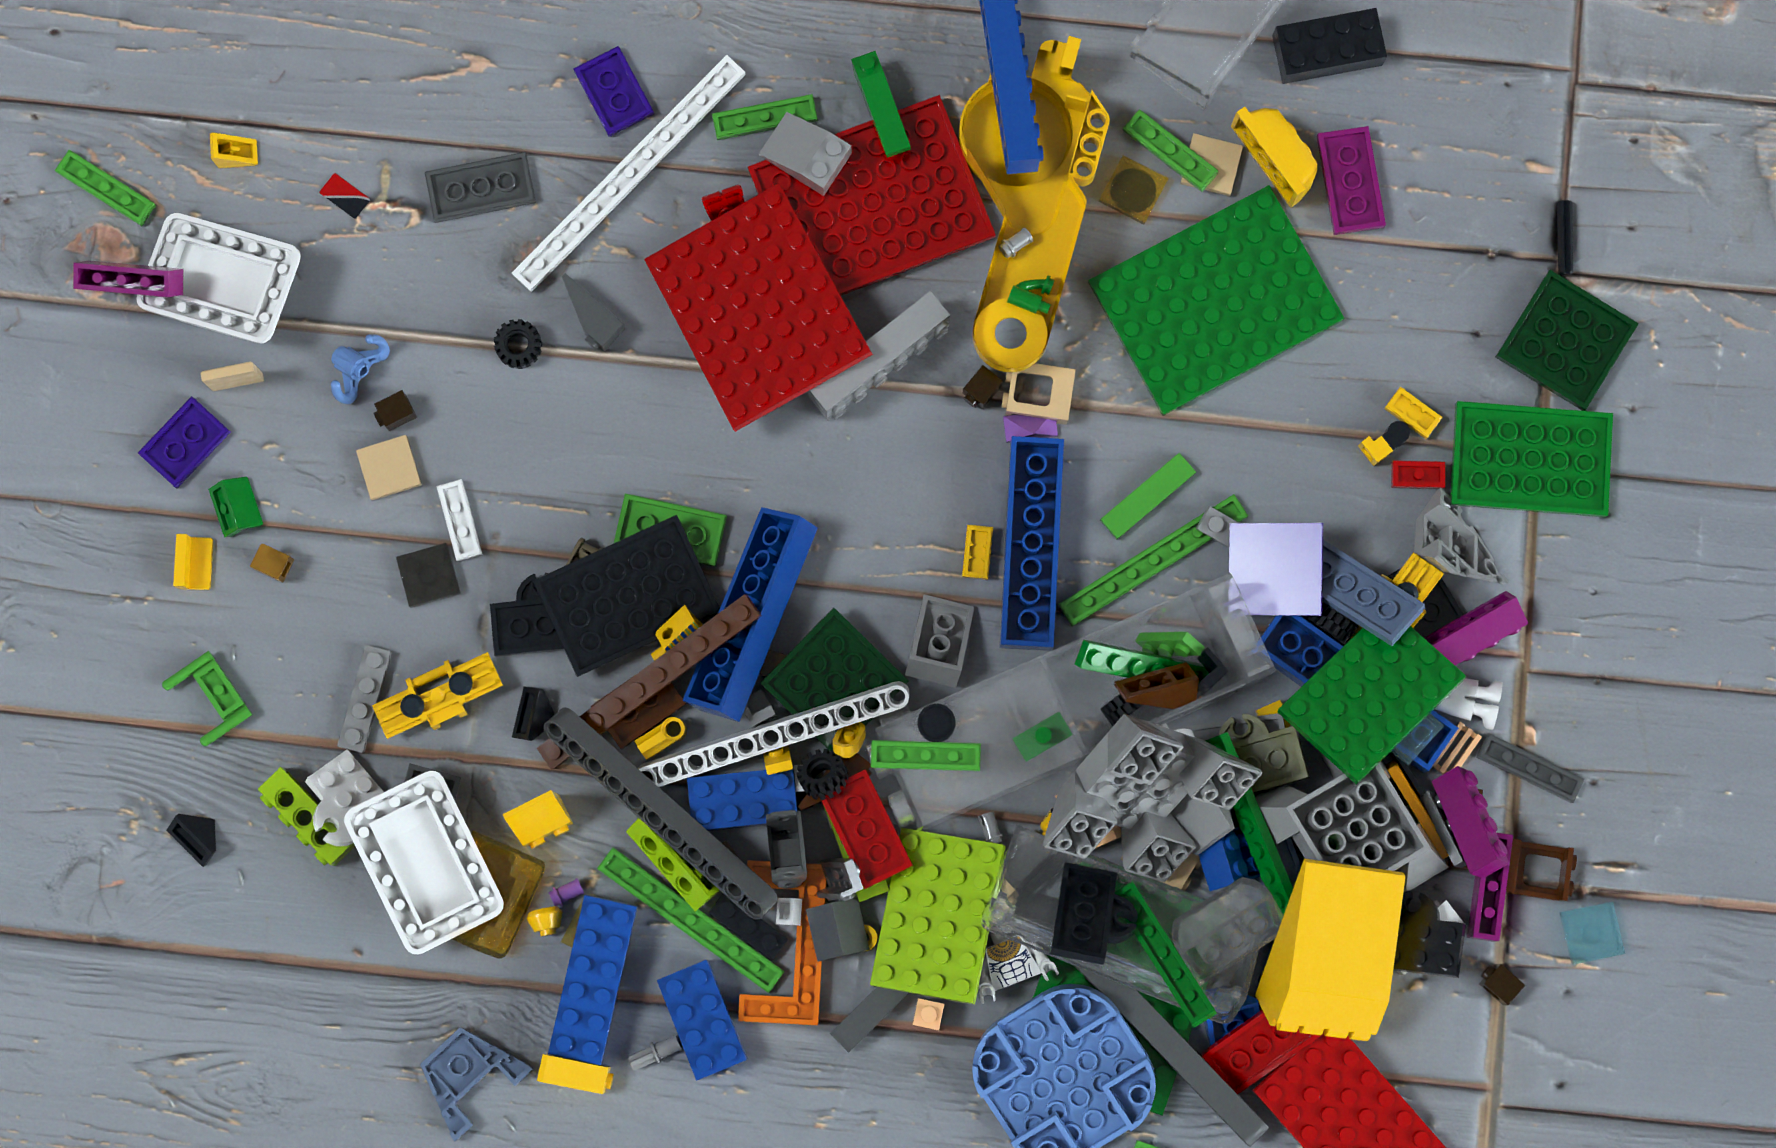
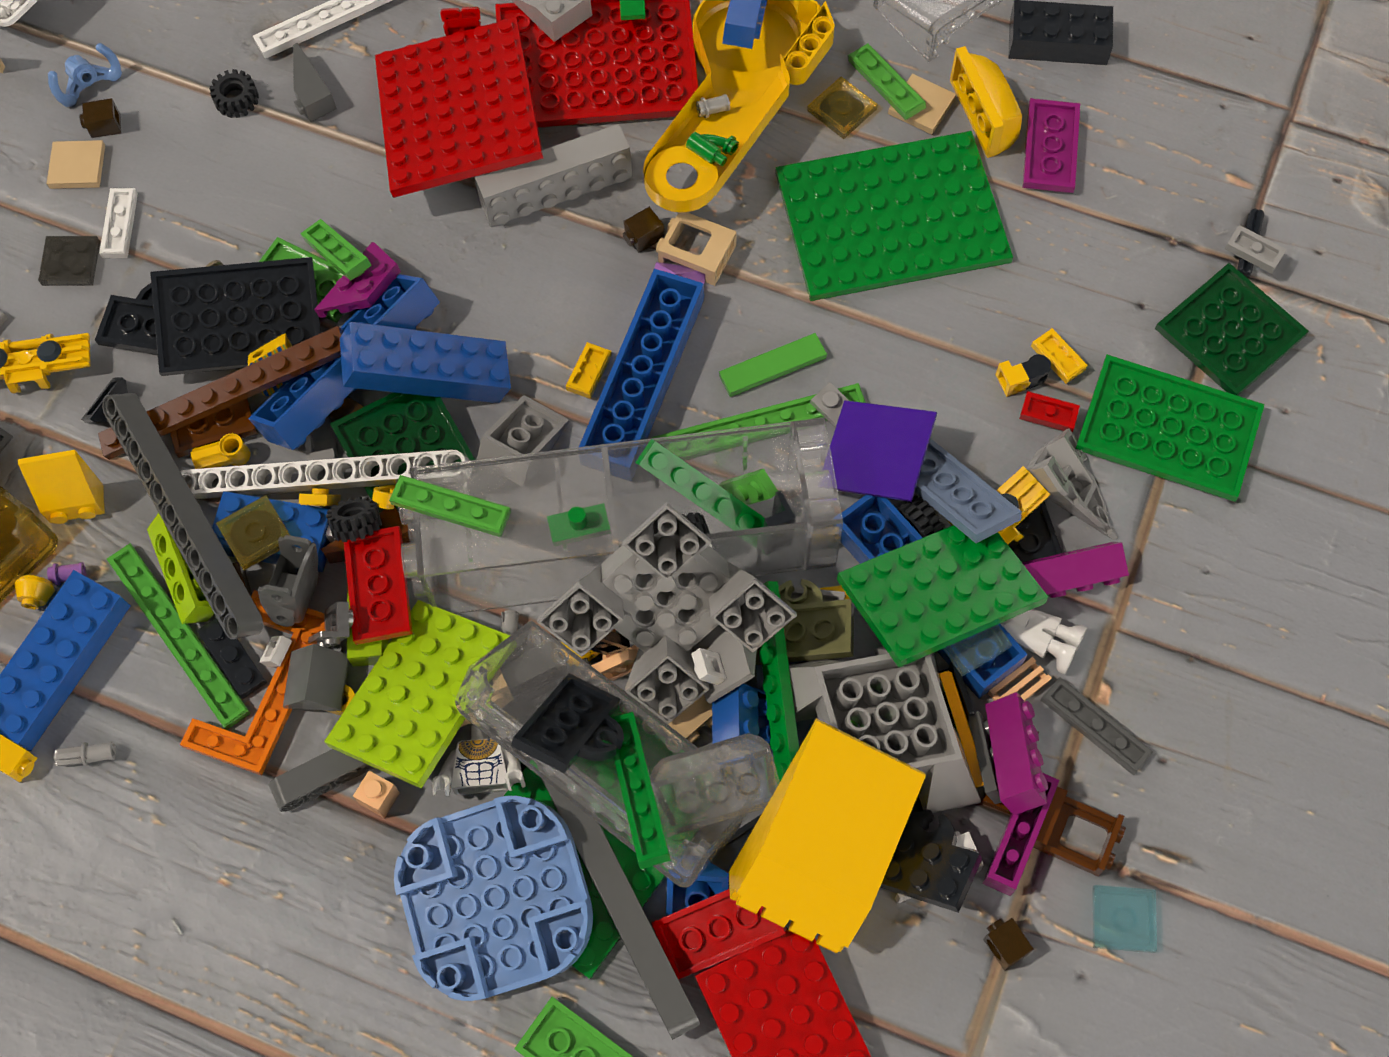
camera: 20 degrees right, 15 degrees down
blue brick [657,960,748,1081] -> none
black piece [917,704,956,742] -> none
reddish brown slope [1114,662,1199,709] -> none
none -> clear yellow tile [216,495,291,570]
none -> bright green plate [300,219,372,281]
none -> magenta wing [314,242,401,318]
none -> blue brick [340,322,511,403]
none -> white plate [691,648,726,685]
none -> light grey plate [1225,225,1287,274]

